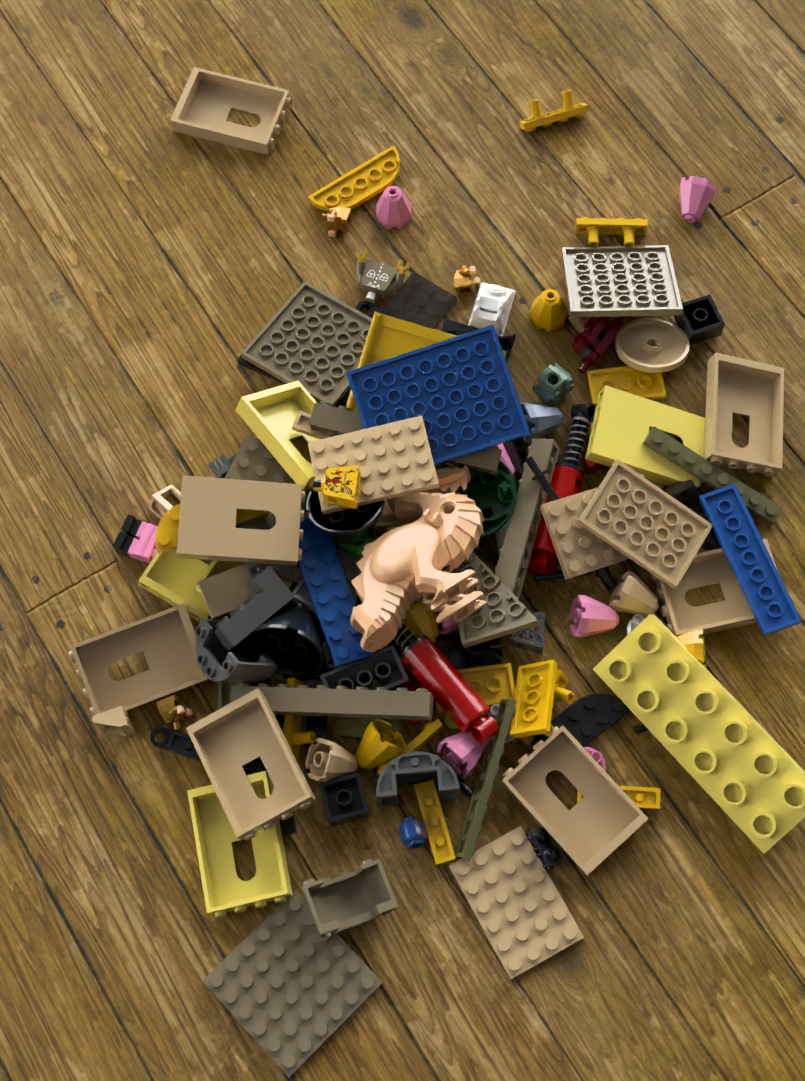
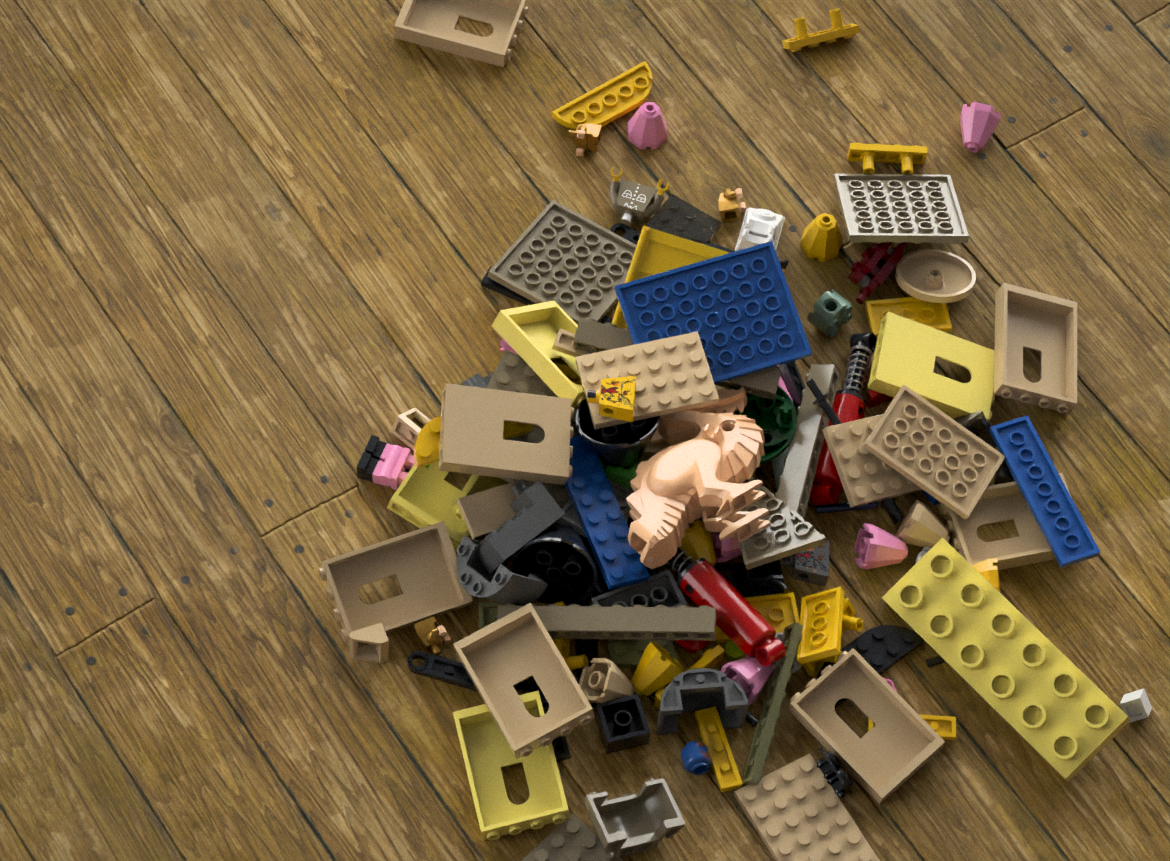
camera: 10 degrees left, 10 degrees down
sand blue cone [520,402,563,443] -> none
olive plate [643,426,782,525] -> none
black brick [673,294,725,345] -> none

